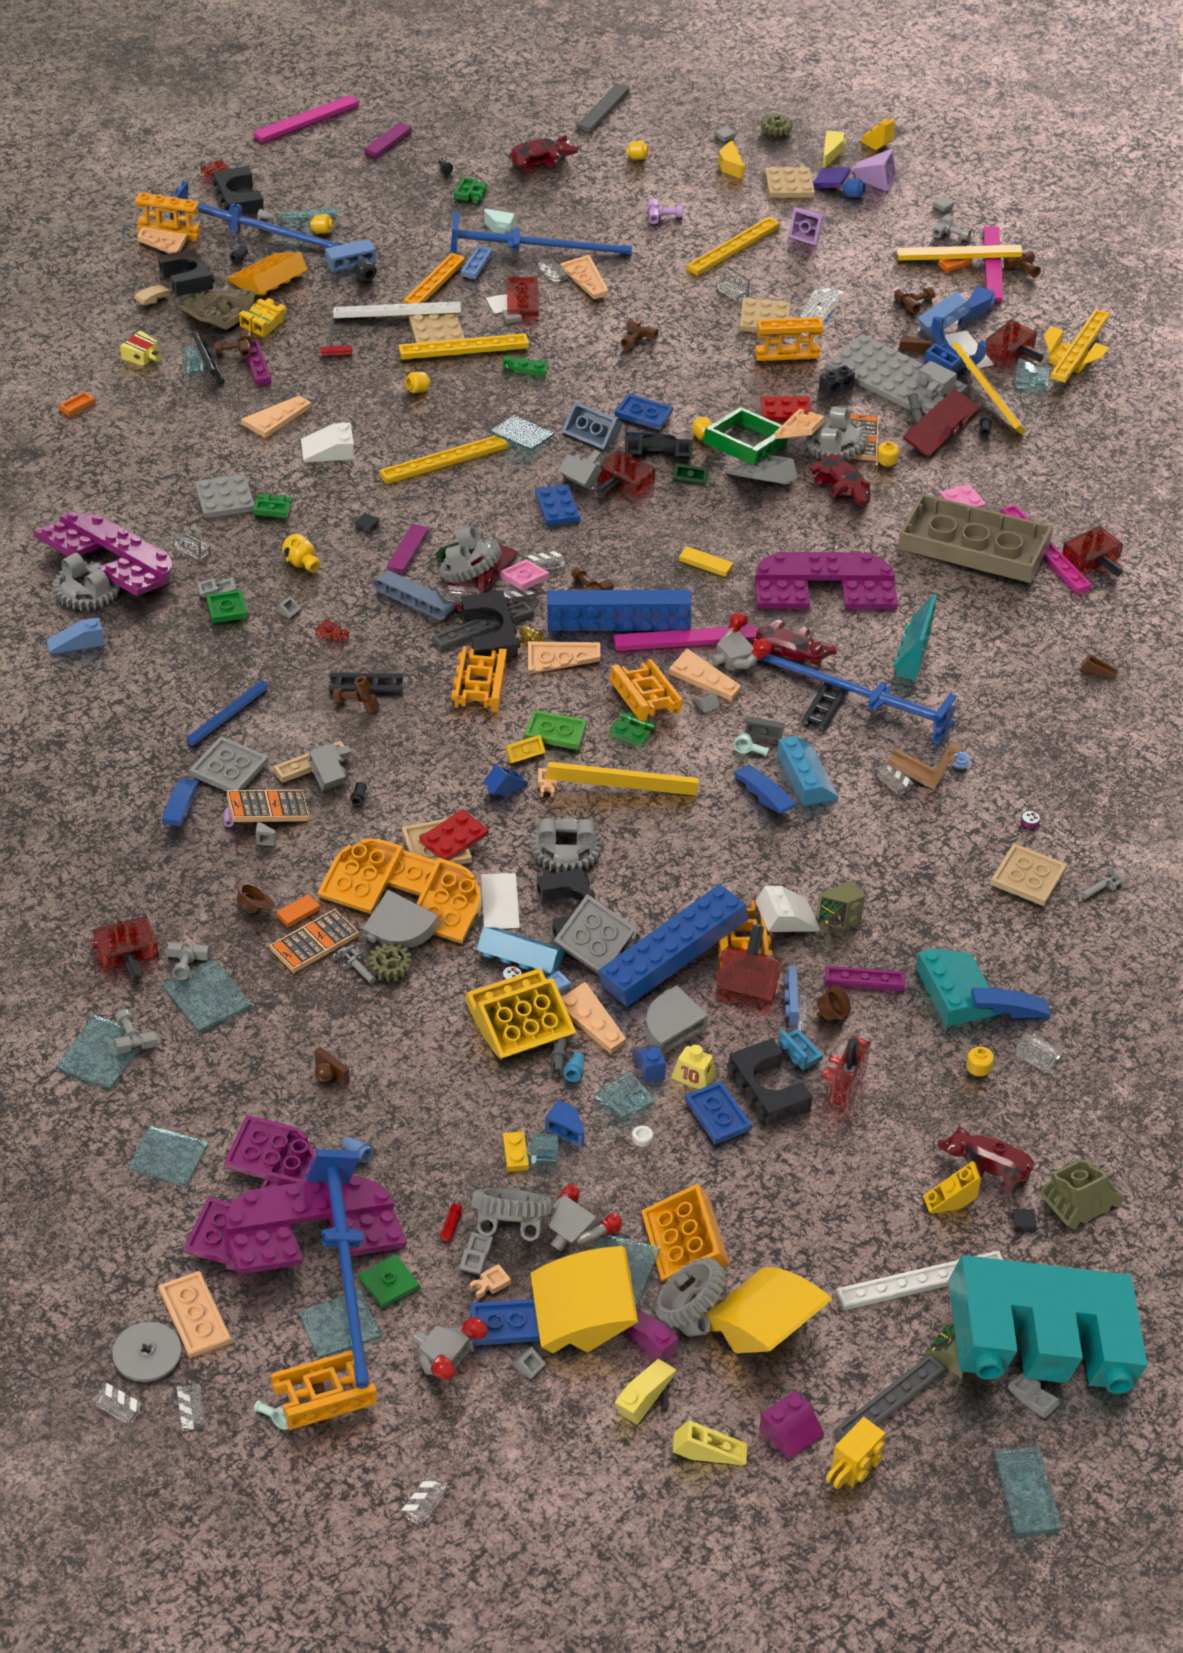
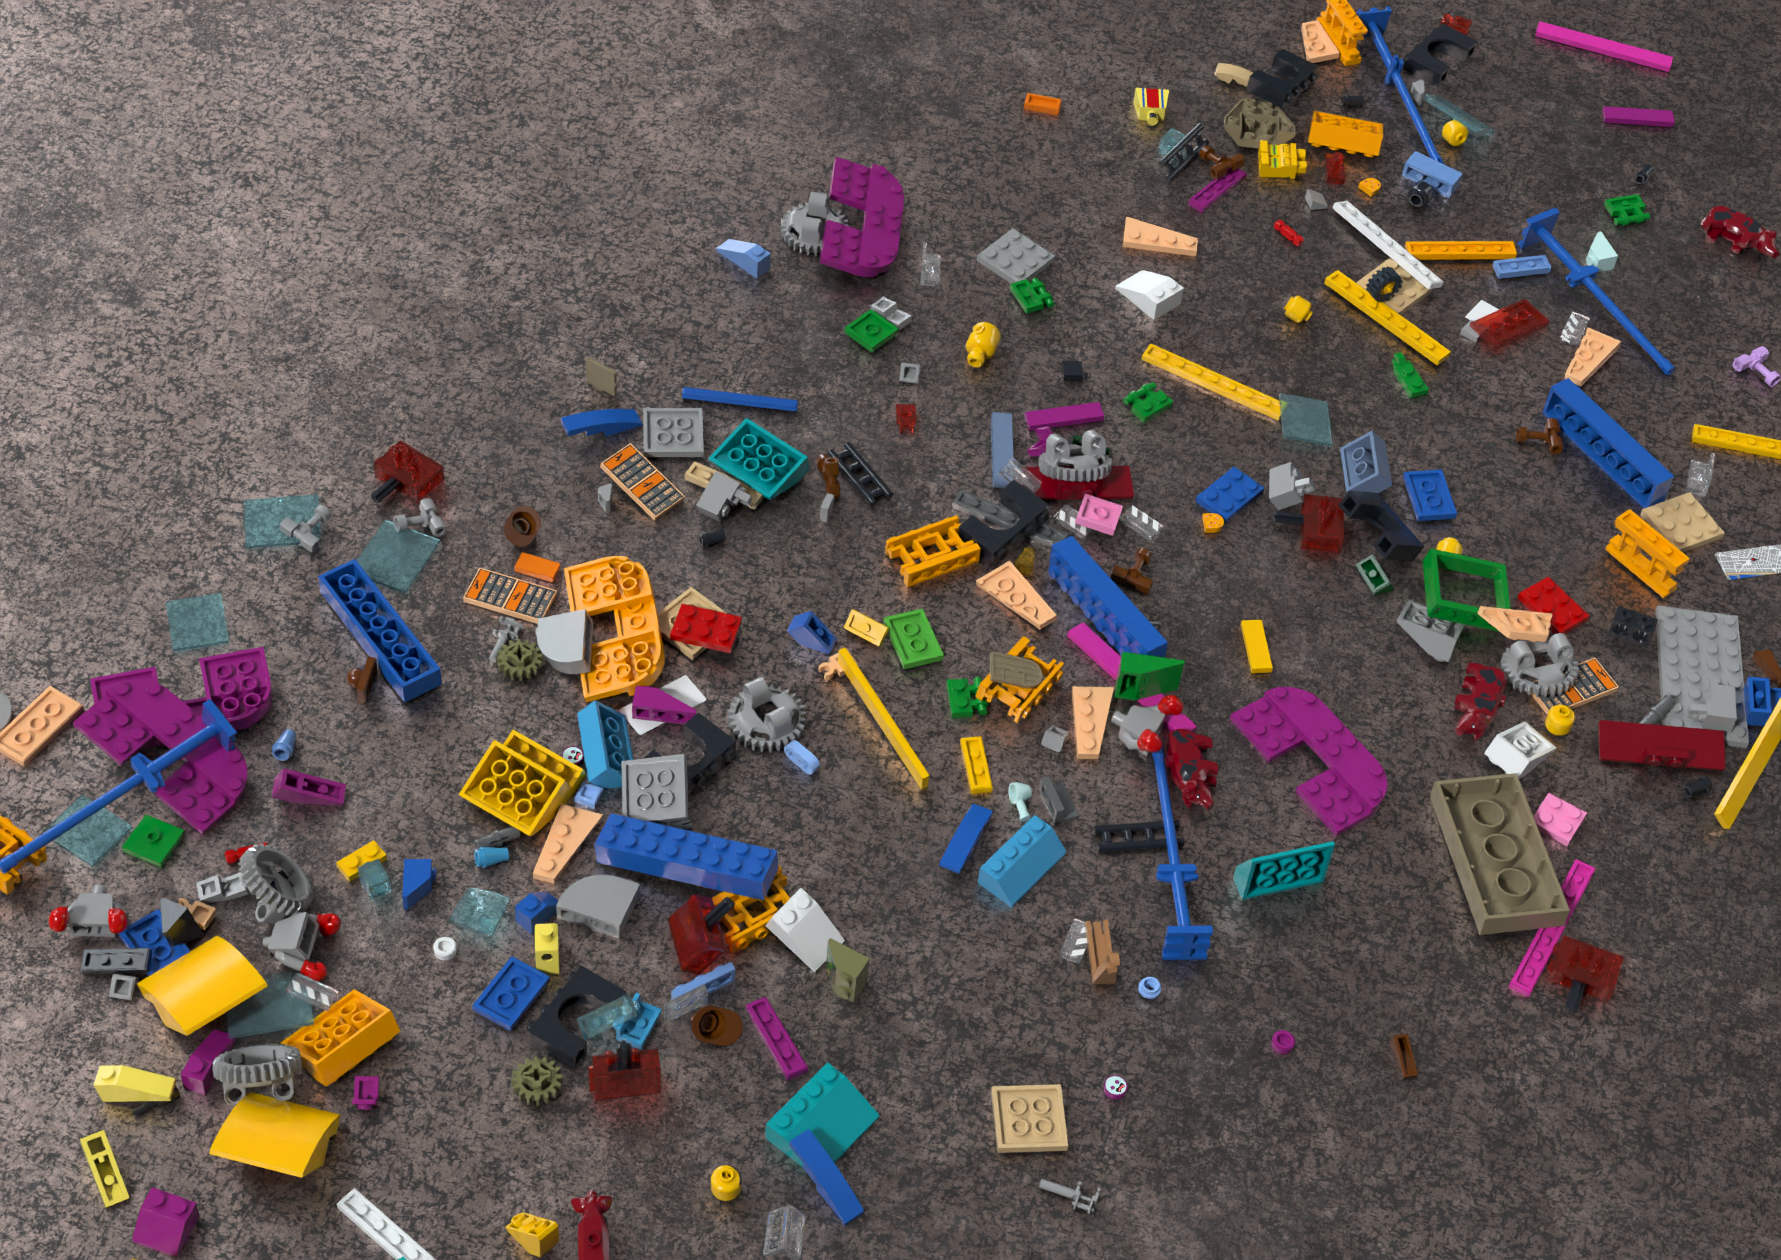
camera: 55 degrees right, 5 degrees up
none -> tile [80,948,152,974]
none -> slope [160,898,204,947]
none -> magenta slope [272,768,346,806]
none -> clear tile [286,973,339,1011]
none -> blue brick [318,559,442,703]
none -> magenta bracket [352,1076,380,1110]
none -> olive gear [511,1056,563,1106]
none -> clear light blue plate [577,994,641,1040]
none -> dark tan piece [585,357,618,396]
none -> magenta slope [632,685,696,725]
none -> teal slope [708,418,810,500]
none -> light blue beam [784,740,820,775]
none -> light grey tile [820,493,834,522]
none -> yellow tile [960,736,993,794]
none -> dark tan window [990,651,1043,689]
none -> magenta bracket [1027,427,1054,457]
none -> green slope [1114,652,1185,700]
none -> green plate [1123,382,1174,423]
none -> light orange tile [1202,513,1224,533]
none -> magenta tile [1271,1030,1295,1054]
none -> light grey slope [1305,189,1328,210]
none -> clear red tile [1325,152,1345,184]
none -> light orange tile [1358,178,1381,197]
none -> black wheel [1366,266,1403,302]
none -> white slope [1484,721,1557,779]
none -> blue brick [1542,378,1674,508]

